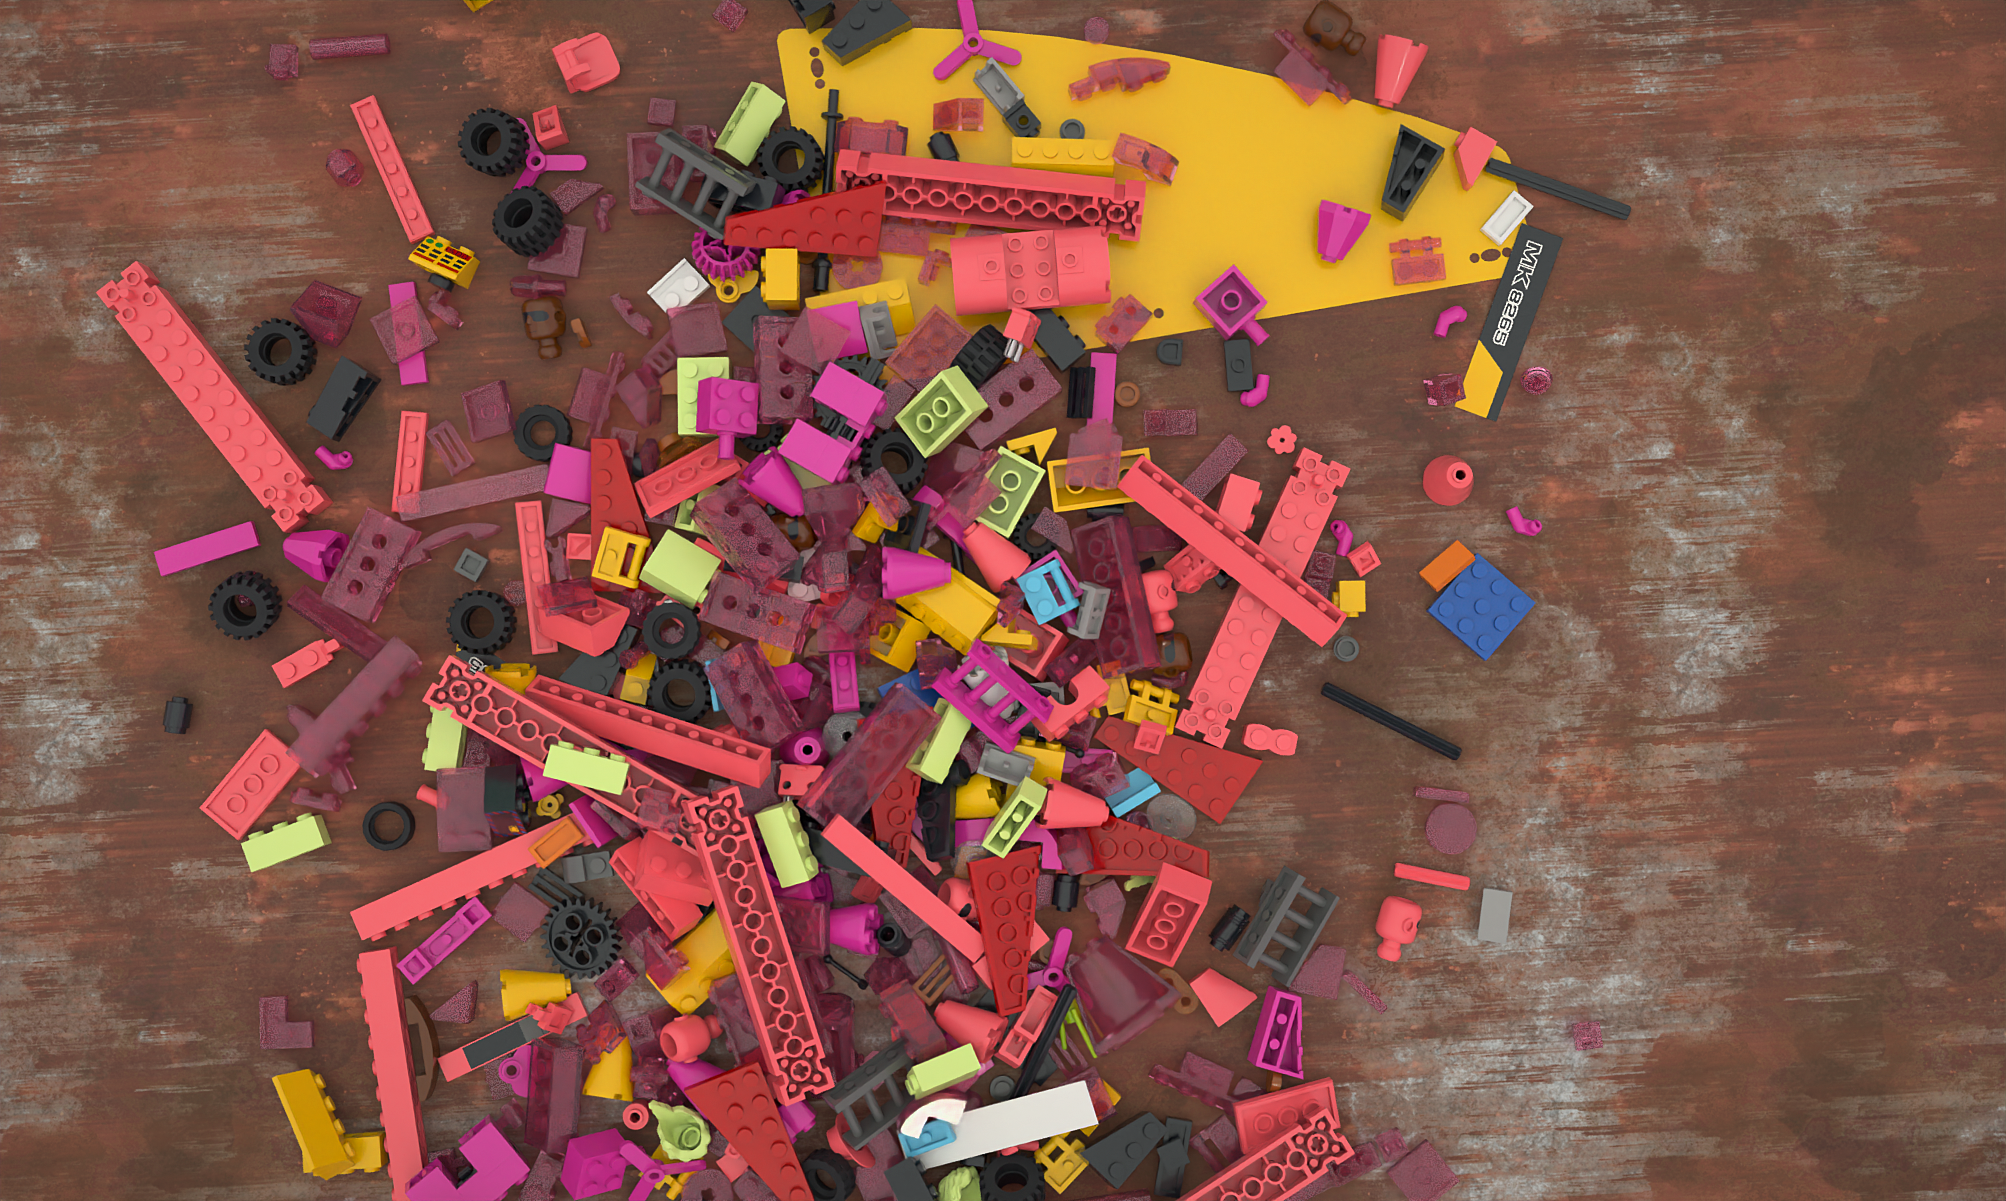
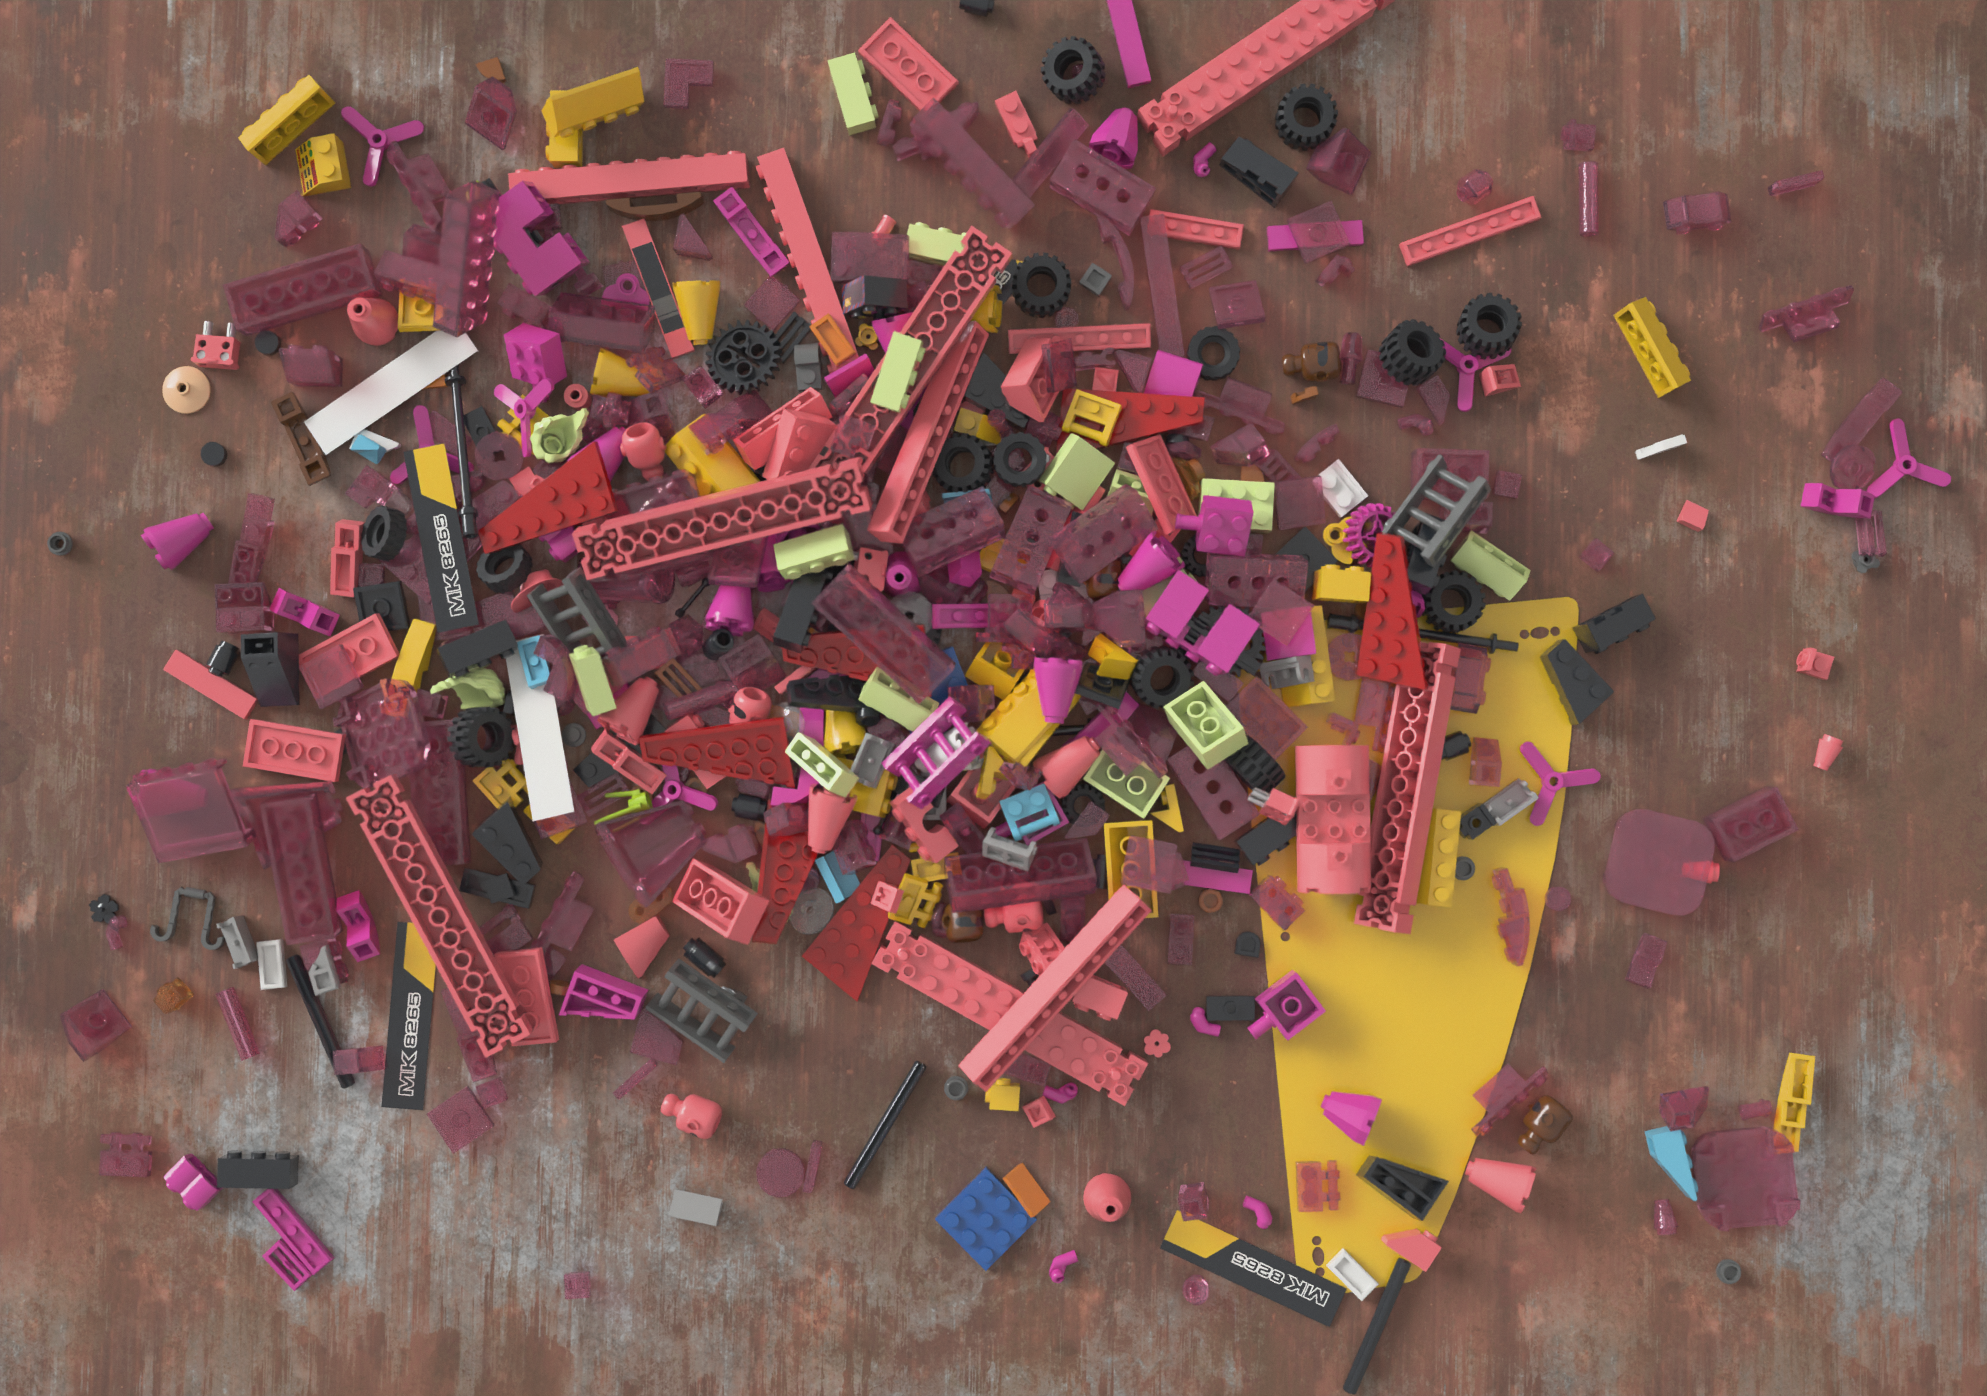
camera: 90 degrees right, 0 degrees up
black tyre [362,801,416,851] -> none
yellow slope [408,236,480,289] -> none
black tile [427,273,455,293] -> none
coral plate [525,1002,573,1034] -> none
coral piece [552,32,620,93] -> none
coral tile [821,814,984,963] -> none
clear pink bracket [859,466,911,528] -> none
black axle [1009,984,1077,1100] -> none
clear pink brick [1112,132,1179,186] -> none
coral brick [1241,723,1298,755] -> none
coral axle [1394,863,1470,891] -> none

